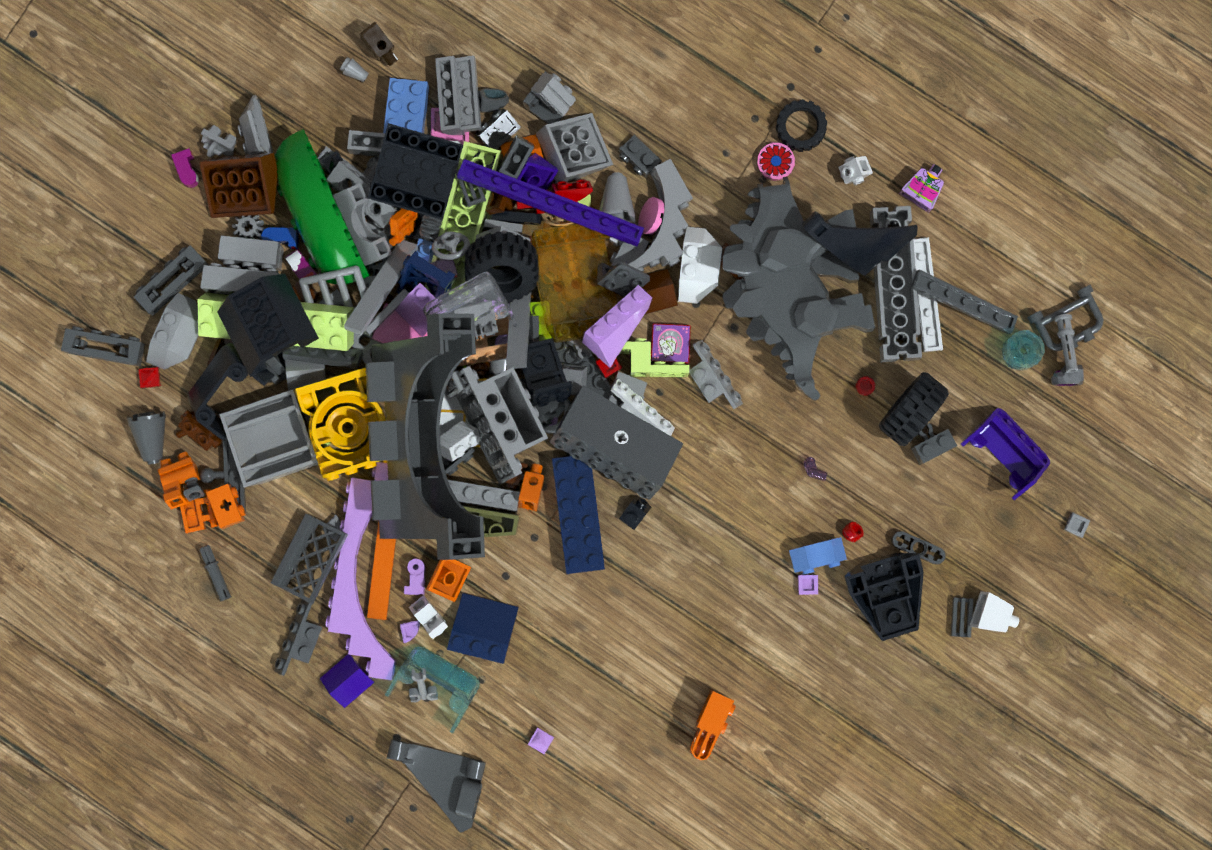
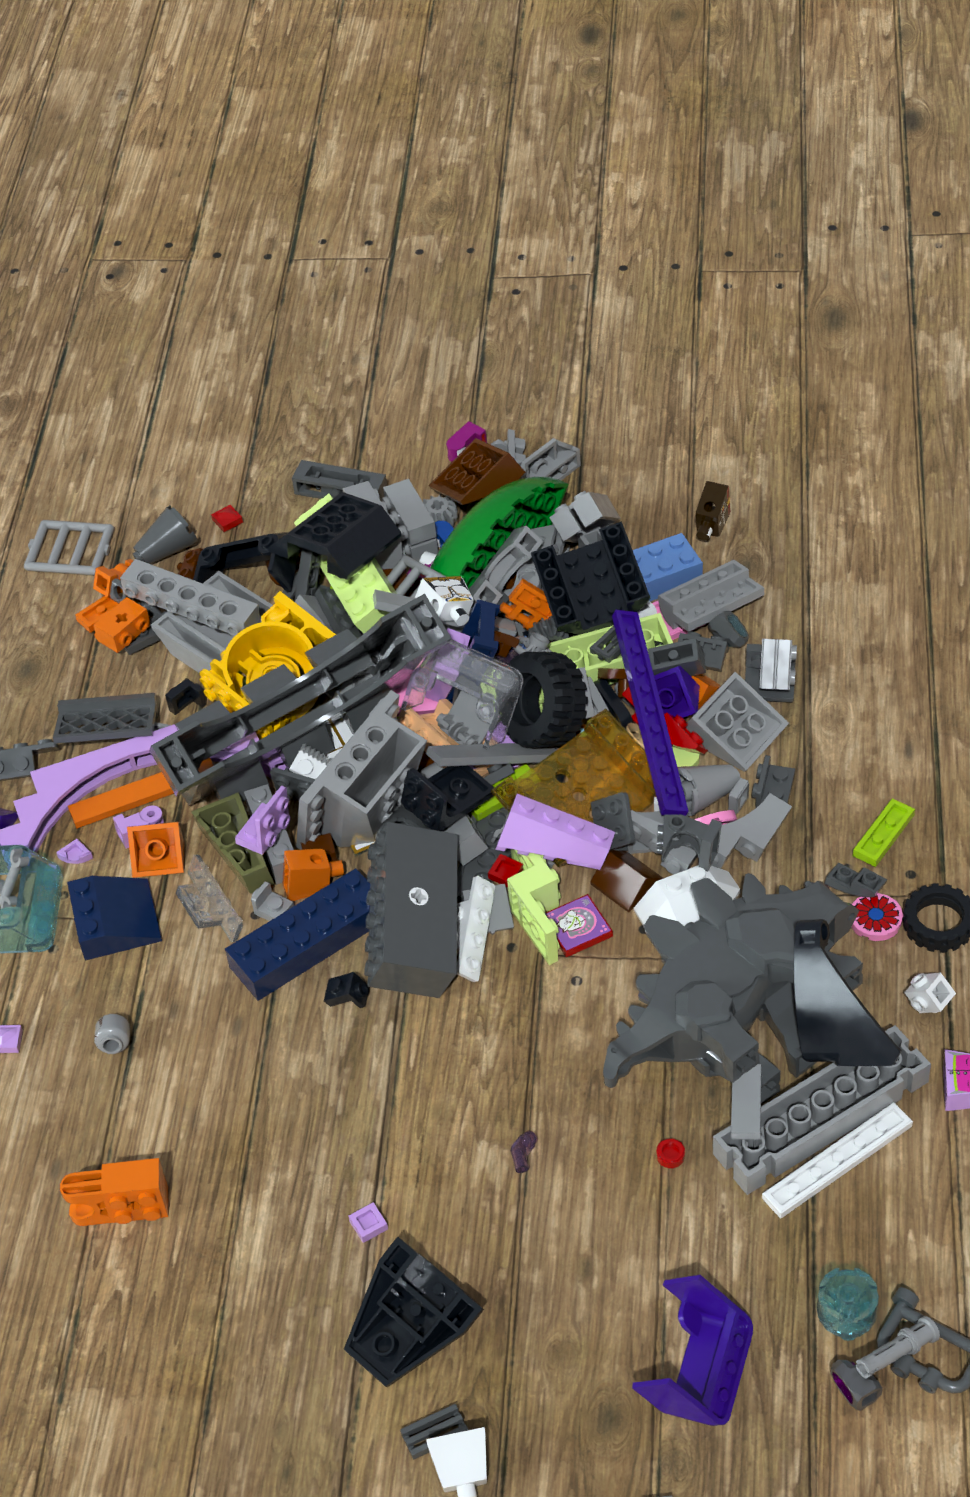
camera: 70 degrees right, 35 degrees down
dark grey brick [61,326,145,367] -> none
light grey wedge [146,293,198,370] -> none
dark grey axle [199,545,232,602] -> none
light grey cone [340,57,369,83] -> none
white brick [409,595,448,639] -> none
light grey bracket [689,340,743,409] -> none
medium blue brick [789,537,847,575] -> none
red tile [842,522,864,542] -> none
black tyre [879,372,949,446] -> none
dark grey beam [891,531,946,565] -> none
dark grey tile [911,269,1018,334] -> none
dark grey brick [911,423,957,465] -> none
none -> light grey bar [24,520,114,575]
none -> light grey head [94,1014,130,1054]
none -> light grey brick [120,559,260,636]
none -> black bracket [165,678,206,715]
none -> clear bracket [176,855,243,942]
none -> lavender bracket [235,785,290,855]
none -> light grey bracket [251,881,294,921]
none -> white torso [415,576,473,626]
none -> reddish brown tile [494,630,520,658]
none -> light grey piece [549,491,621,543]
none -> dark grey tile [656,815,722,872]
none -> light grey tile [728,778,749,814]
none -> light grey tile [731,1064,762,1139]
none -> dark grey slope [825,862,887,897]
none -> lime plate [853,798,915,867]

